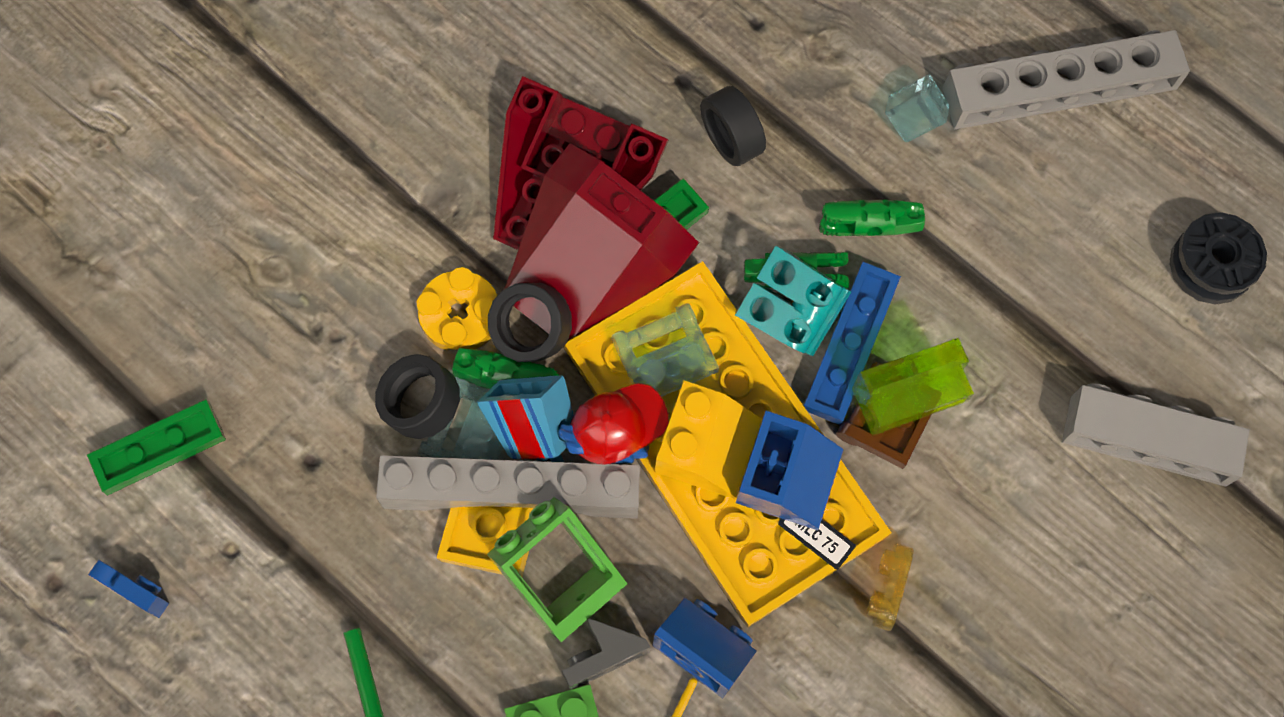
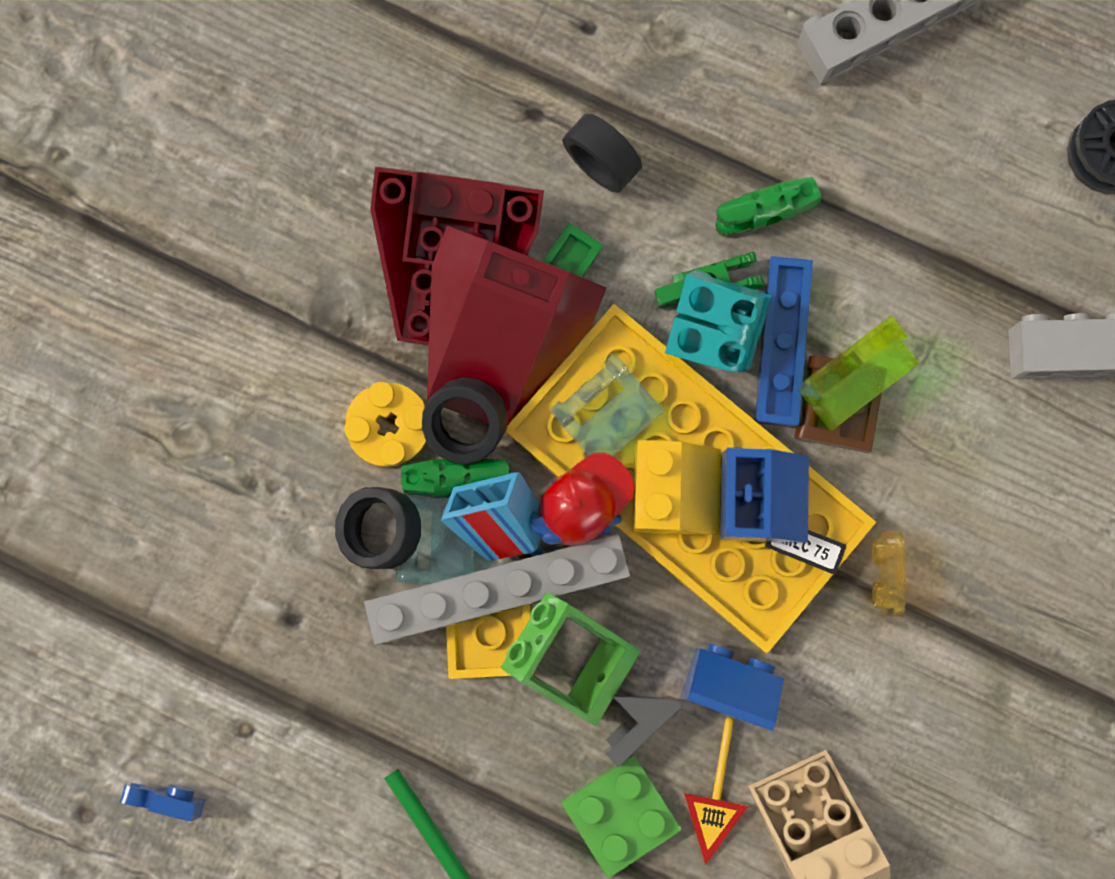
camera: 15 degrees left, 10 degrees up
green plate [87,400,226,496] -> none
clear light blue panel [885,74,950,142] -> none

